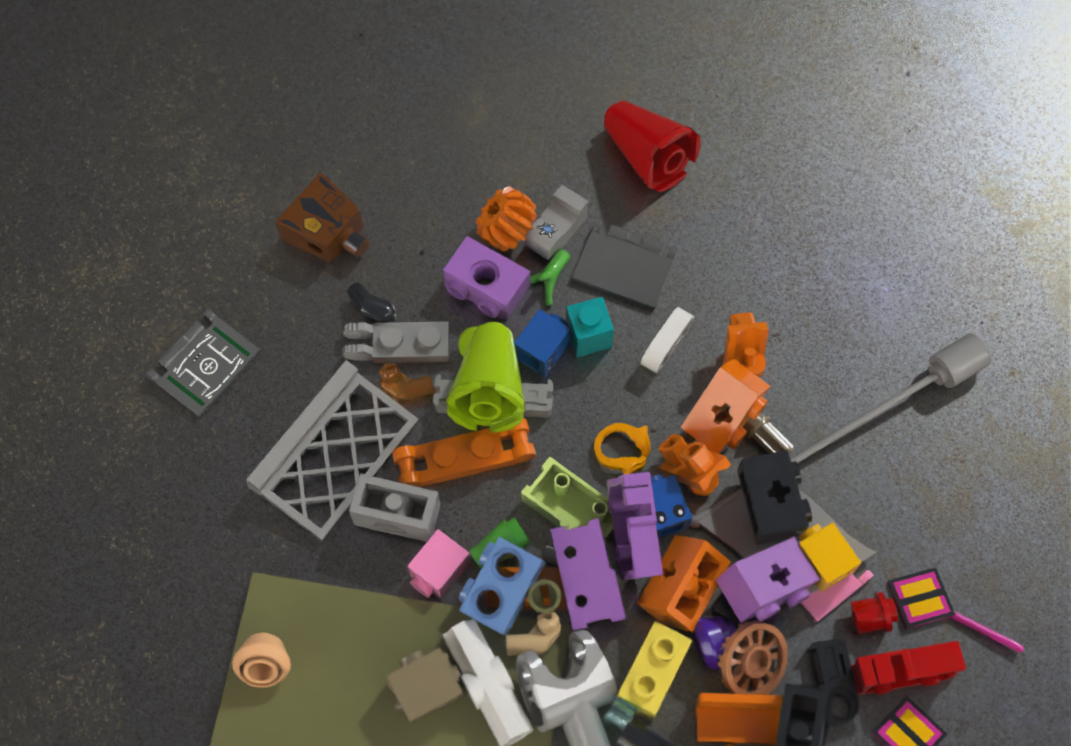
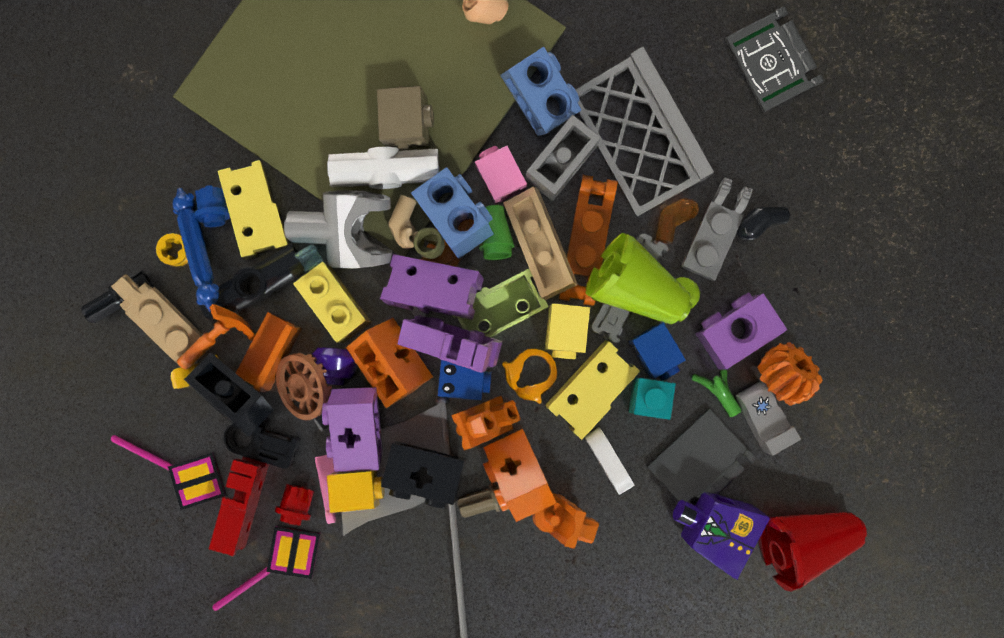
camera: 120 degrees right, 20 degrees up
reddish brown torso [275,173,370,262] -> none
none -> medium blue brick [500,47,582,136]
none -> tan plate [503,187,578,300]
none -> light yellow brick [545,304,590,359]
none -> light yellow piece [545,340,640,440]
none -> dark purple torso [673,492,770,580]

